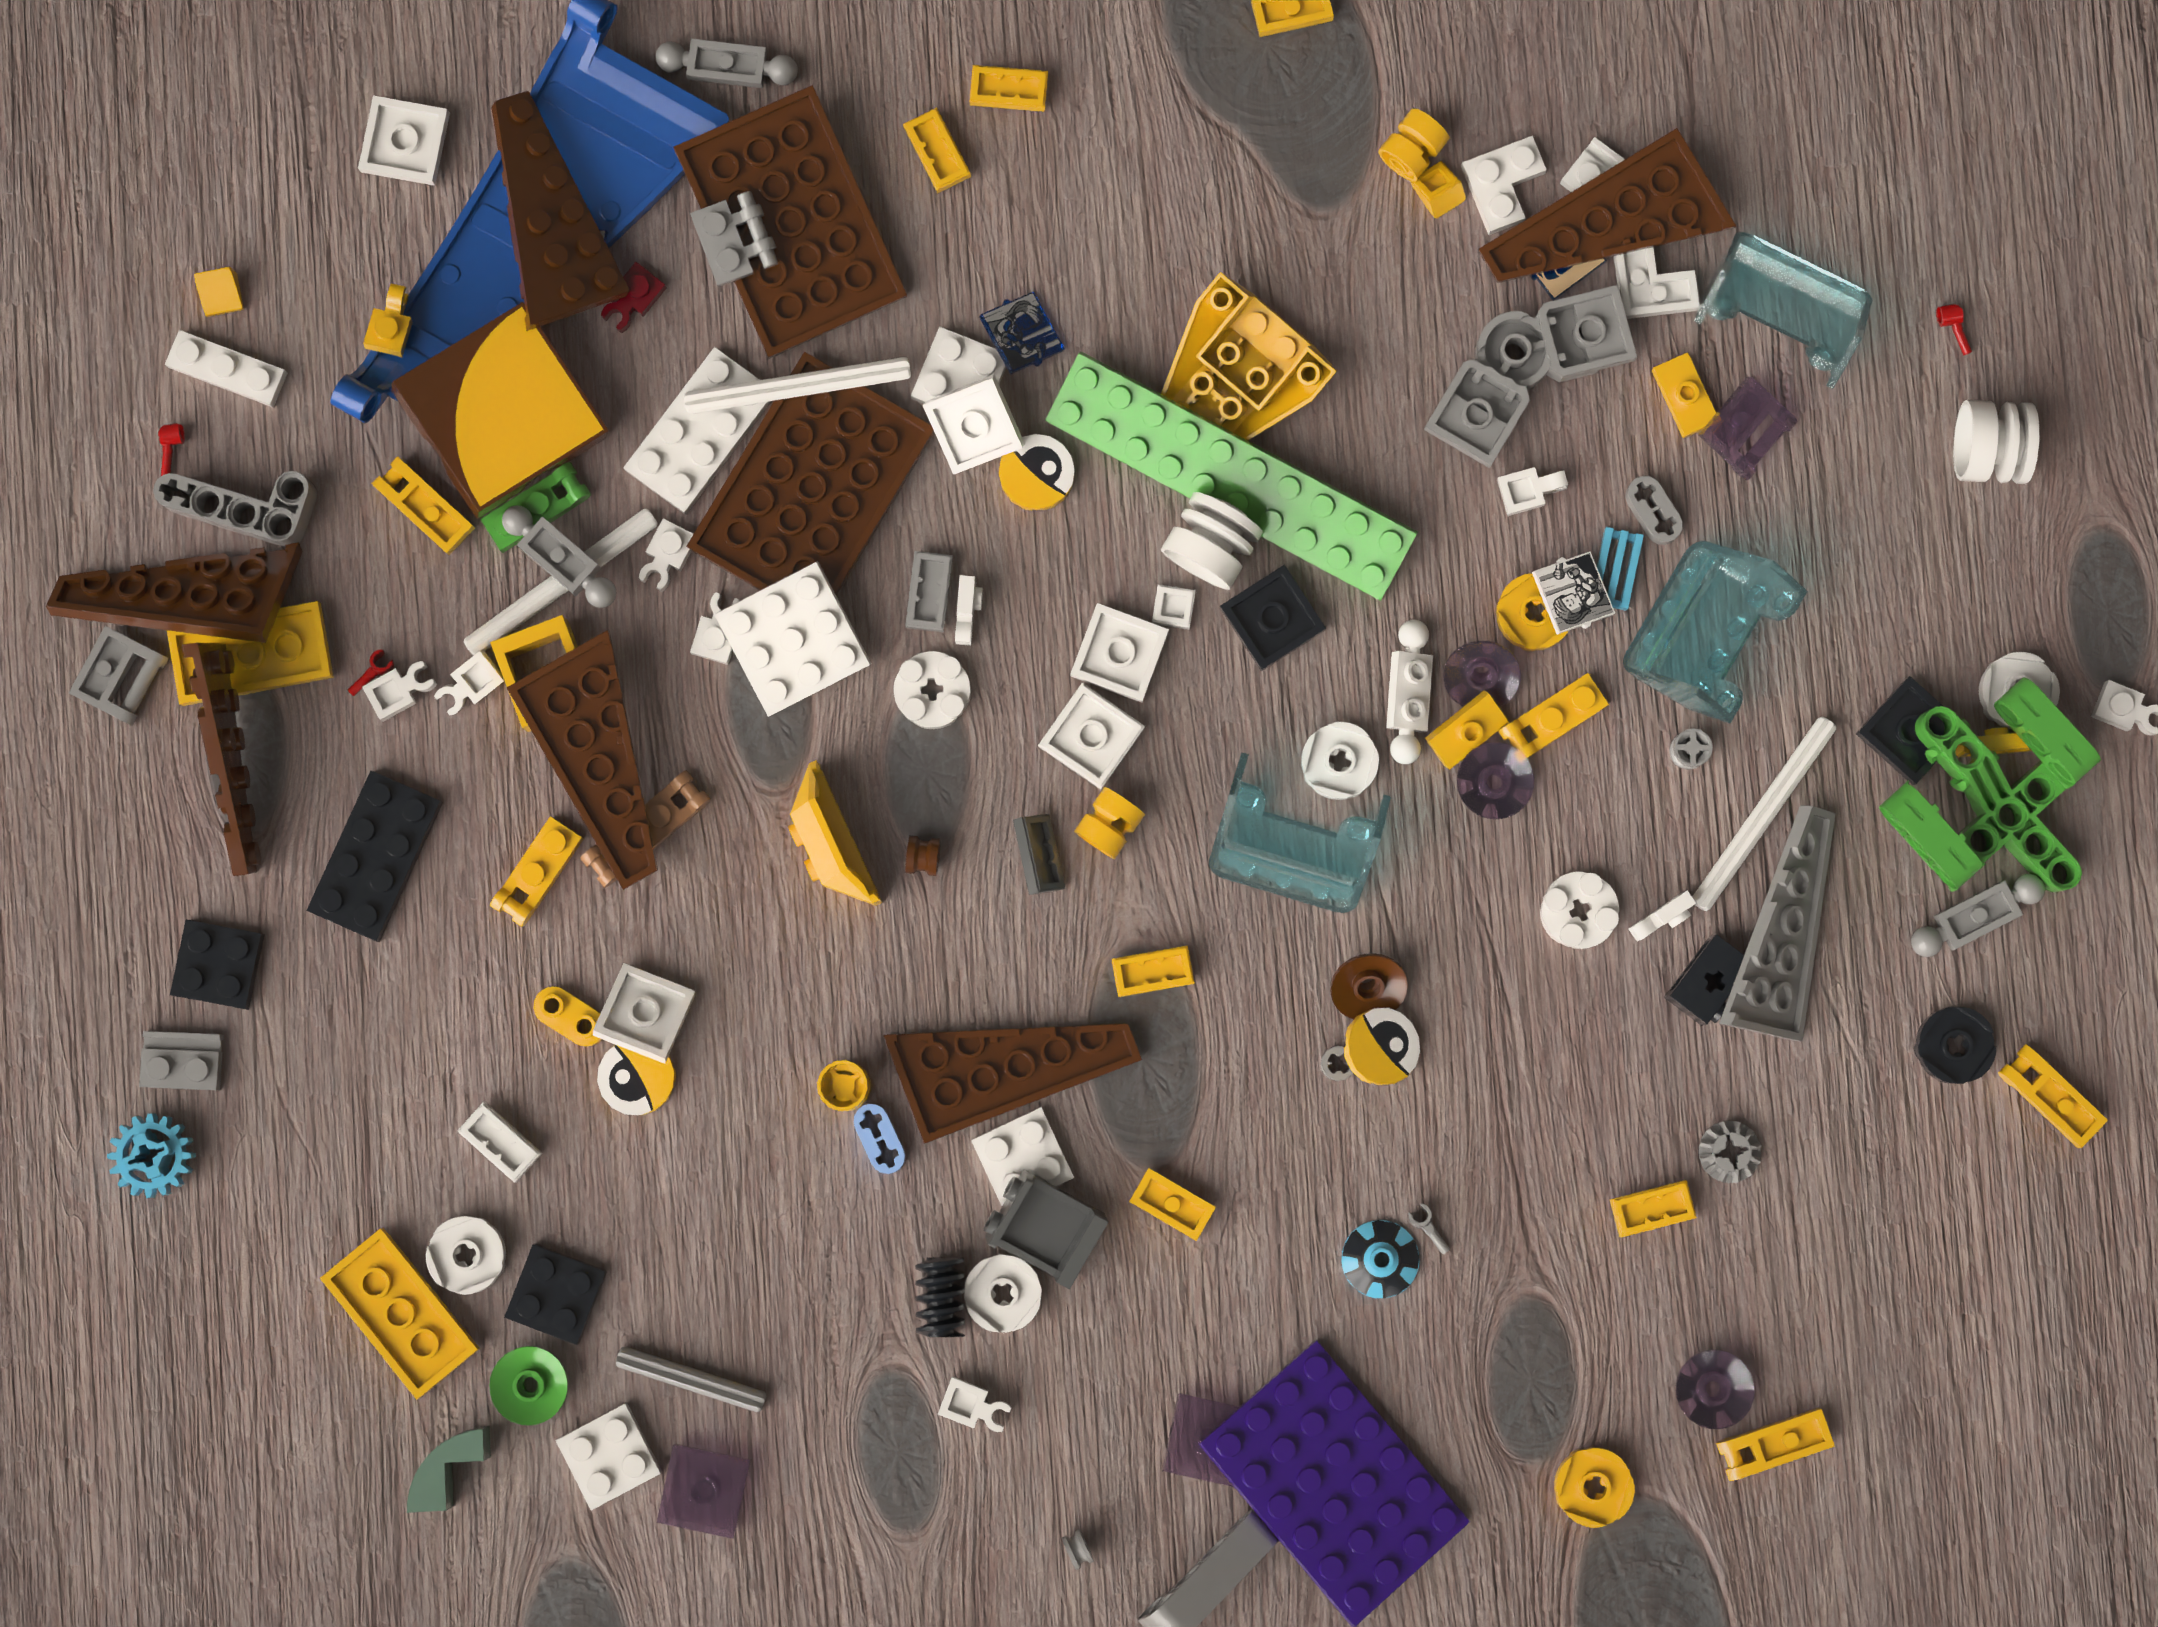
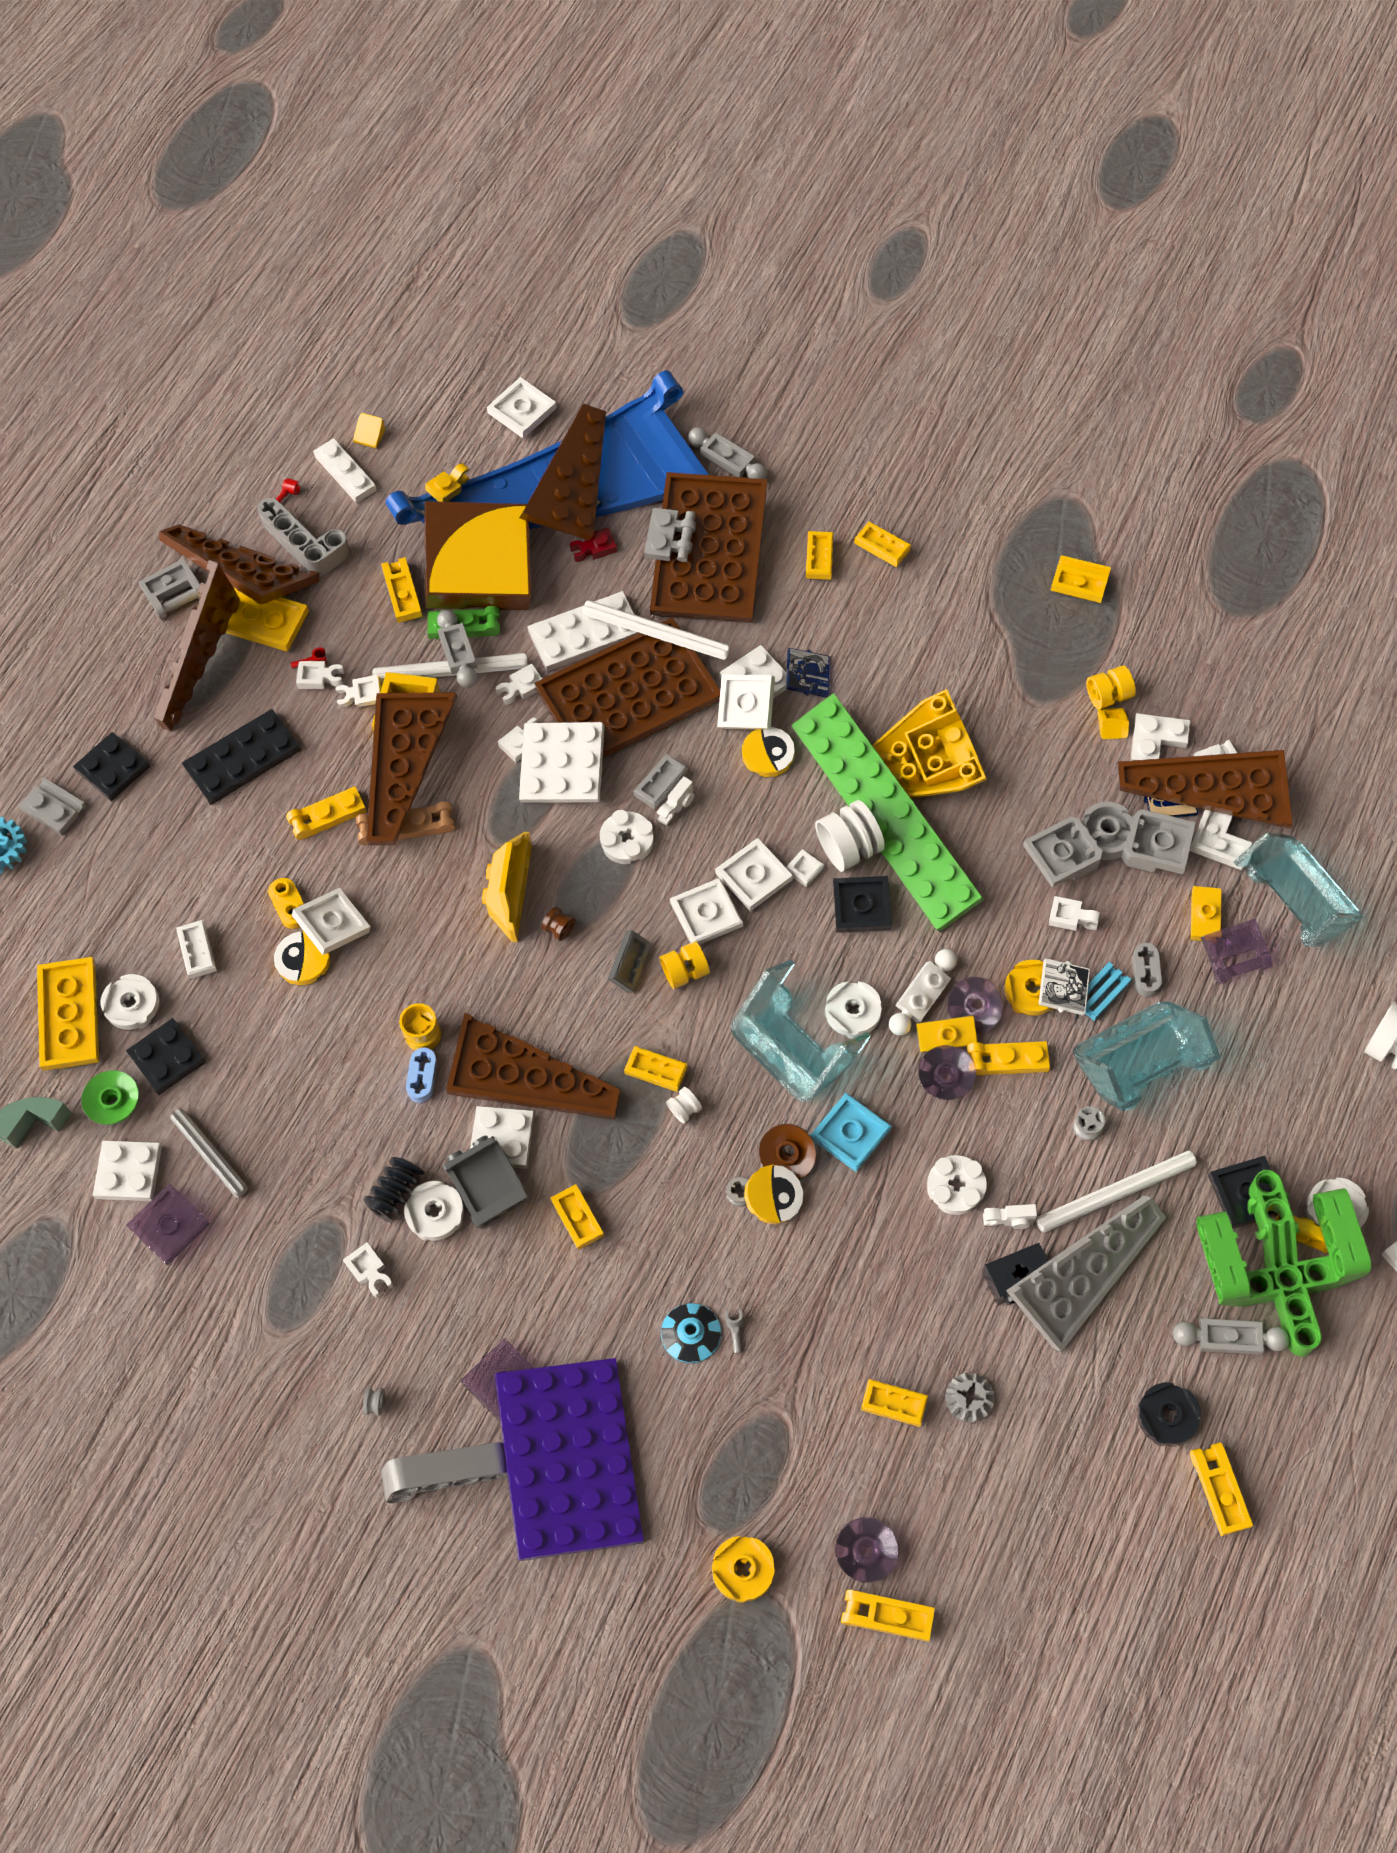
camera: 30 degrees right, 20 degrees down
none -> white wheel [666,1087,702,1124]
none -> medium azure plate [810,1093,892,1172]

